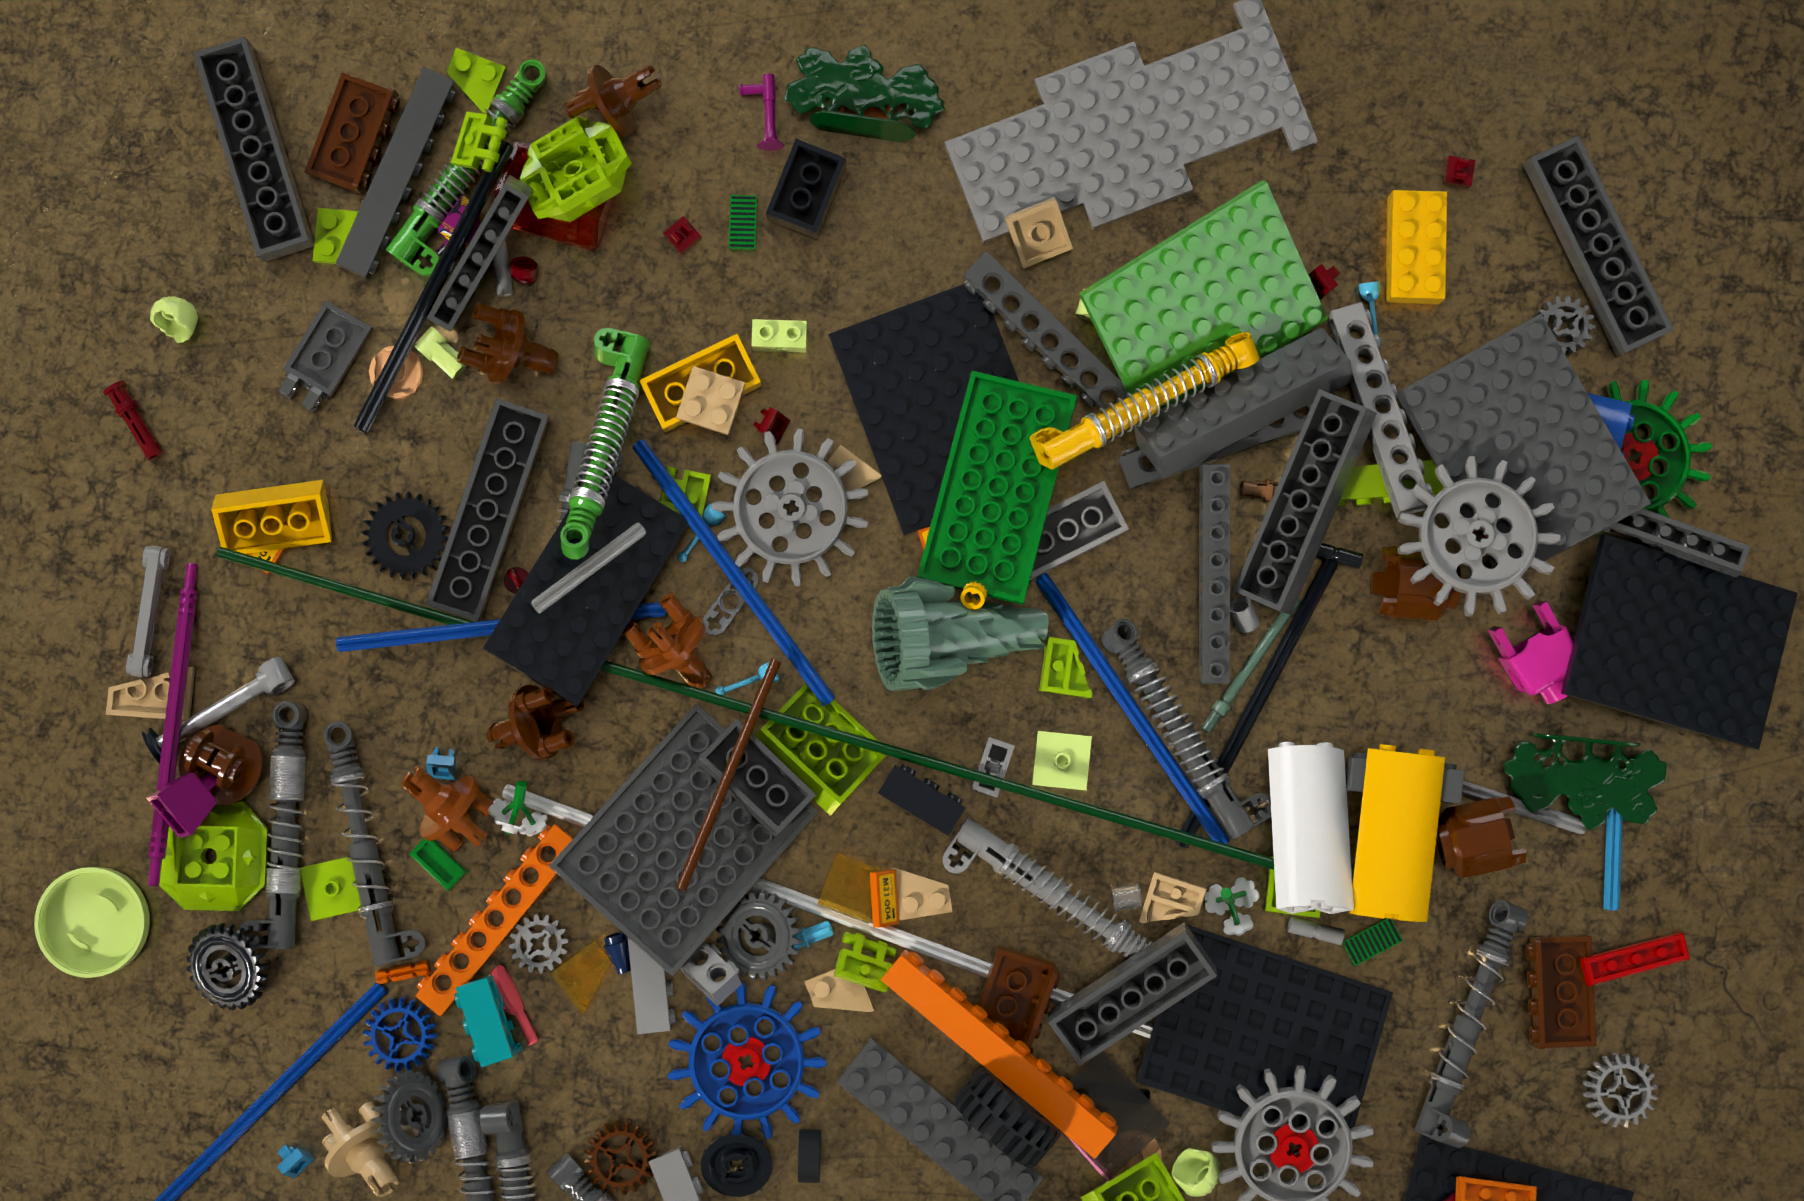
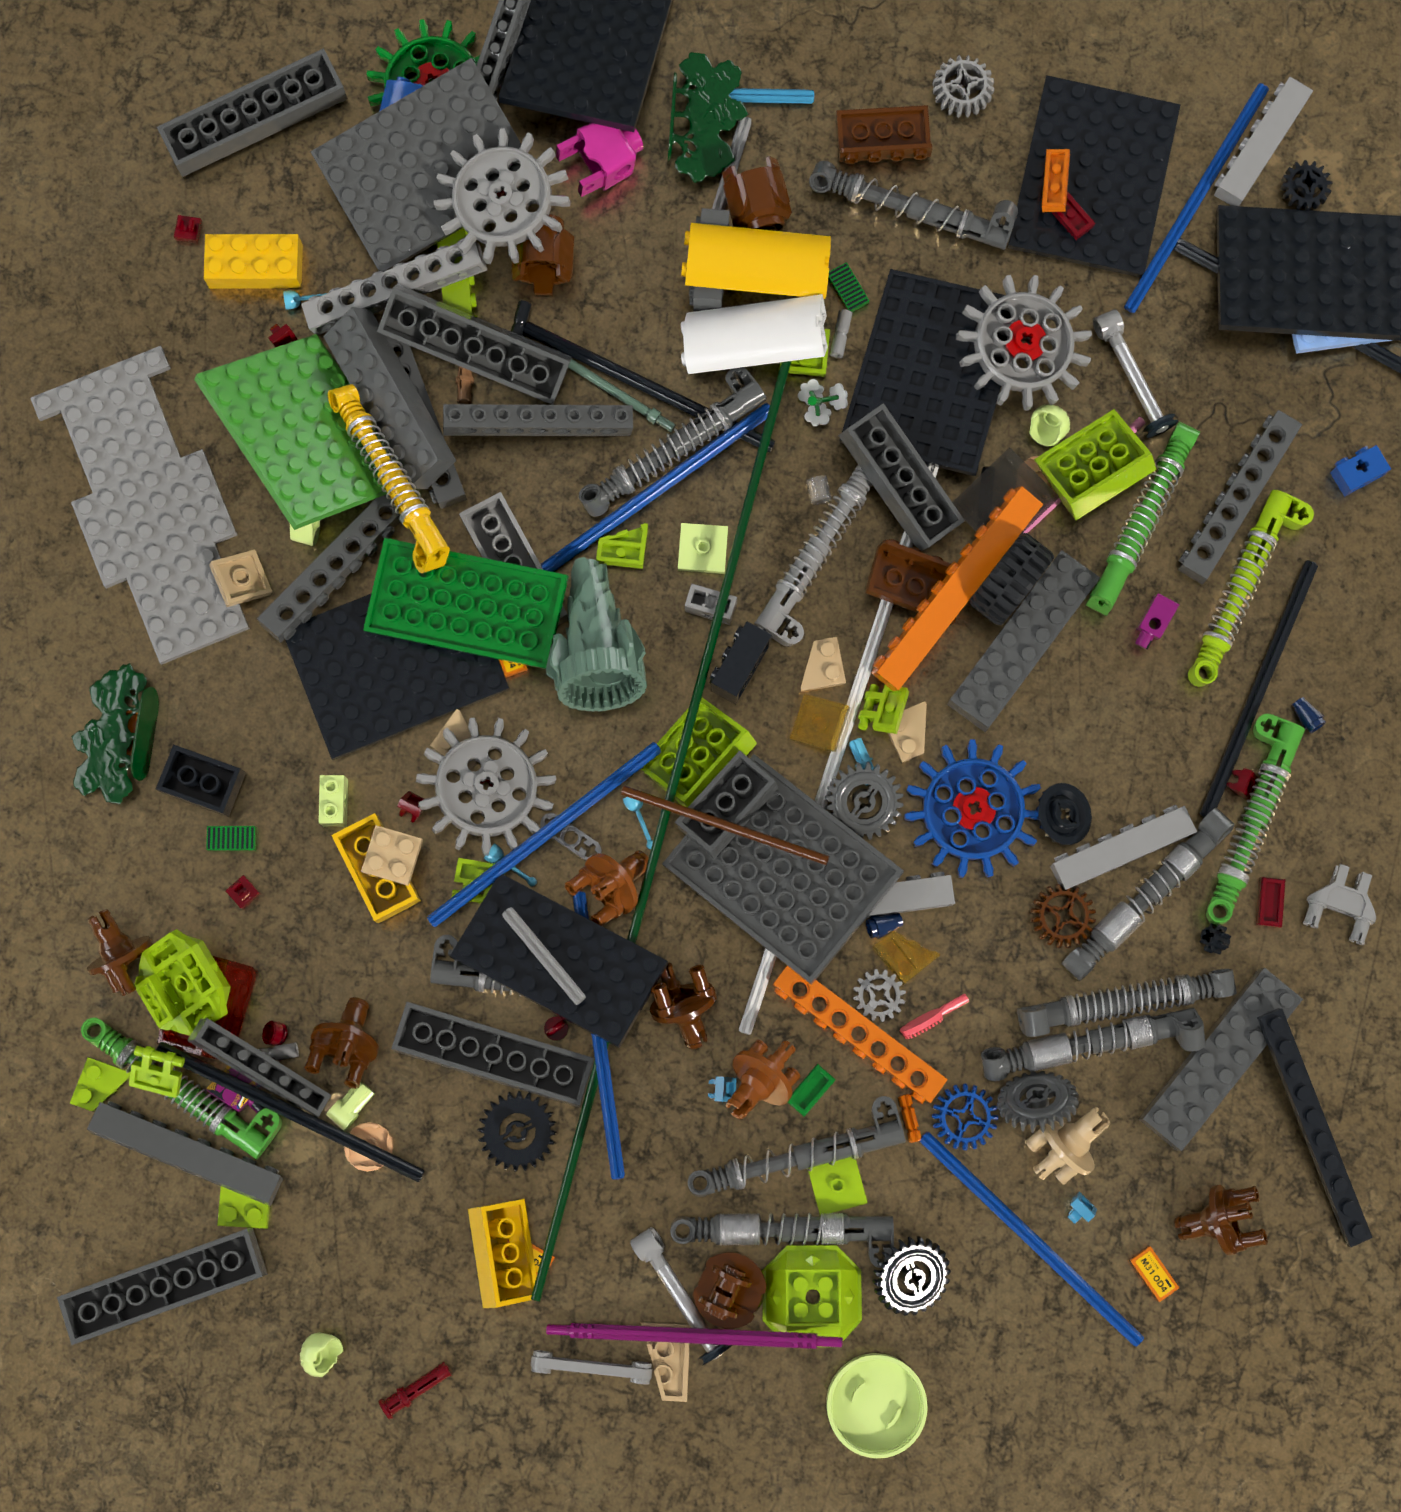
camera: 90 degrees left, 5 degrees down
magenta torso [146,771,216,838] -> none
dark grey tile [279,301,373,413] -> none
reddish brown bracket [304,73,400,194] -> none
teal wedge [454,975,523,1067] -> none
white plant [488,781,548,836] -> none
bright green piece [560,328,650,559] -> none
light grey brick [680,942,741,1006] -> none
magenta piece [739,74,785,151] -> none
black tyre [798,1129,821,1183] -> none
tile [870,869,899,928] -> none
yellow bush [960,581,987,610] -> none
tan wing [1139,871,1207,923] -> none
light grey beam [1230,596,1260,633] -> none
light grey gear [1537,295,1595,354] -> none
red tile [1580,932,1690,986] -> none

